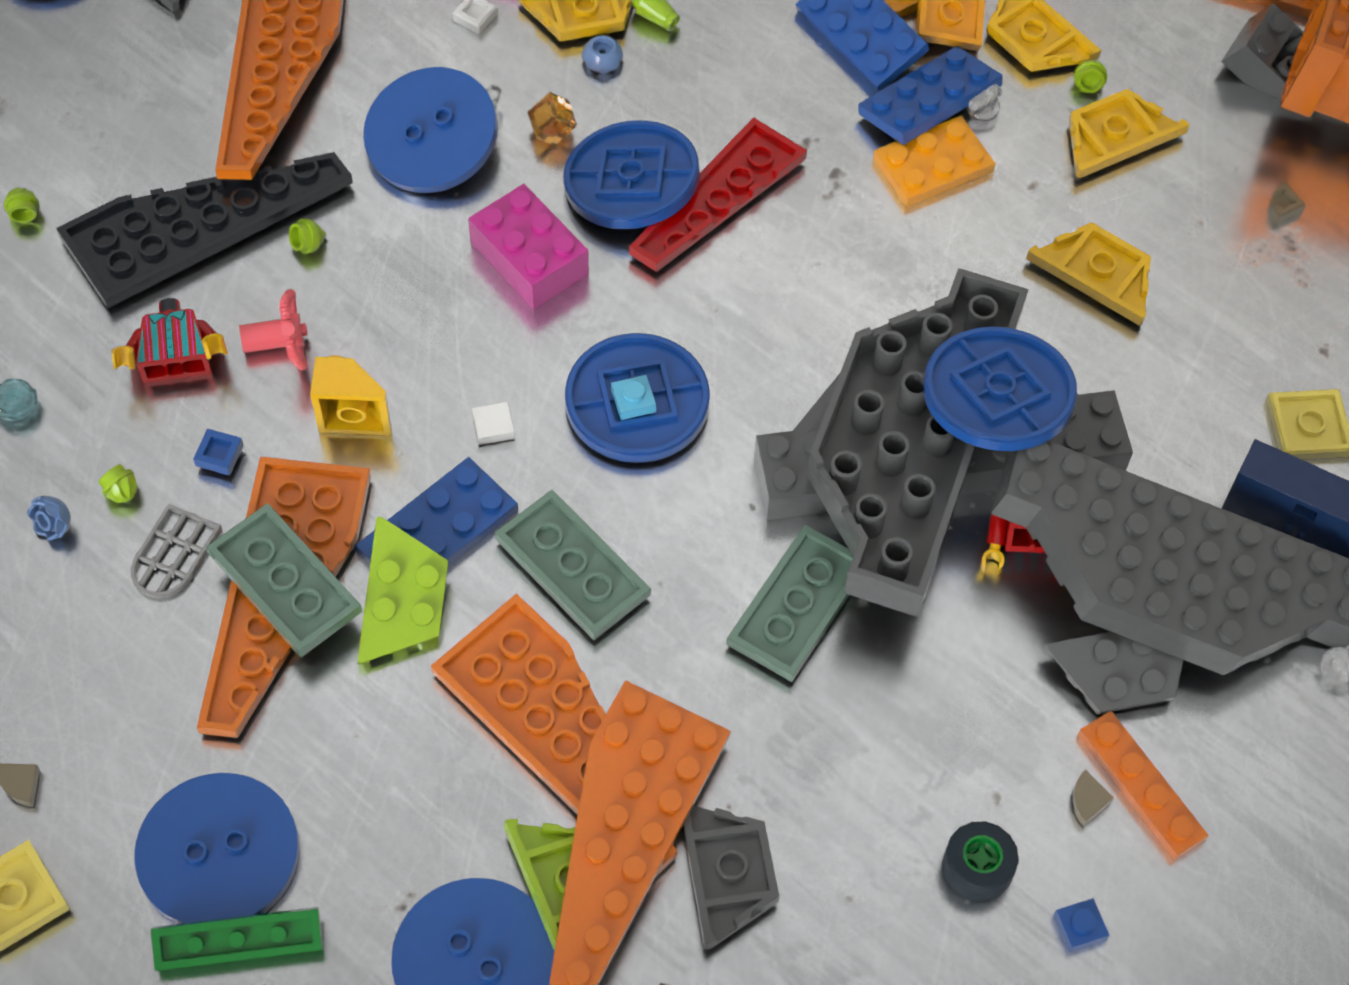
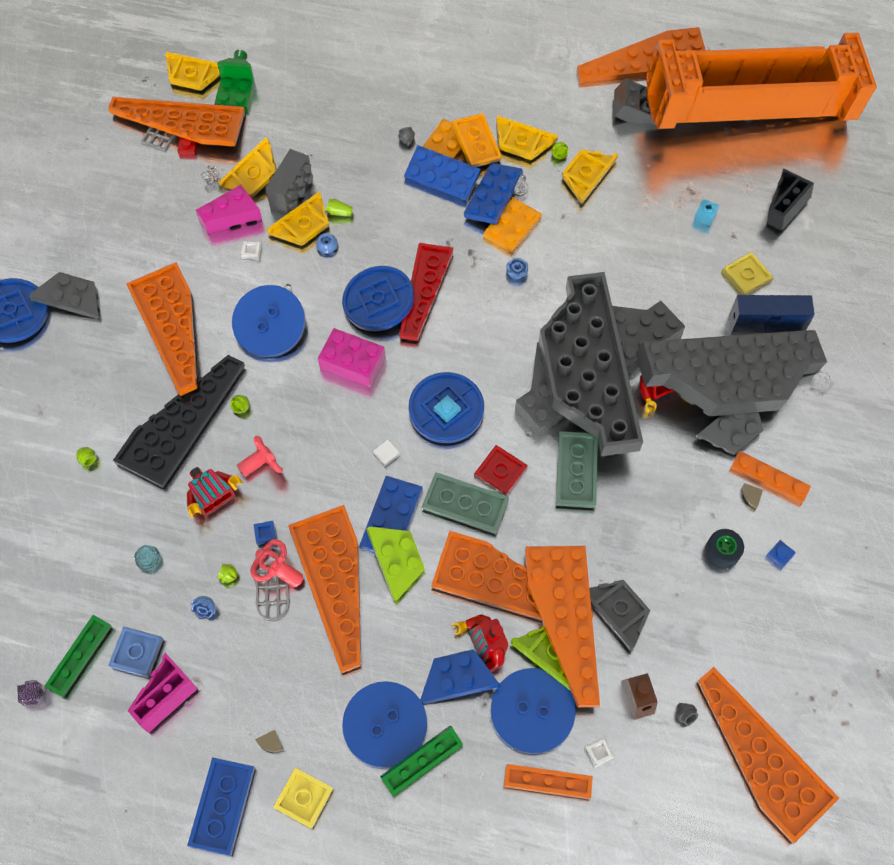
camera: 25 degrees left, 5 degrees up
sand green plate [206,503,363,658] -> none
yellow slope [310,355,392,436] -> none
clear orange plate [528,92,577,146] -> none
blue plate [923,327,1077,451] -> none
yellow wing [1026,222,1151,326] -> none
dark tan tile [1269,181,1306,225] -> none
none -> coral piece [250,539,303,587]
none -> blue wing [420,649,500,705]
none -> red torso [452,614,509,673]
none -> red tile [474,445,528,496]
none -> medium blue plate [506,258,528,279]
none -> medium azure plate [694,199,720,226]

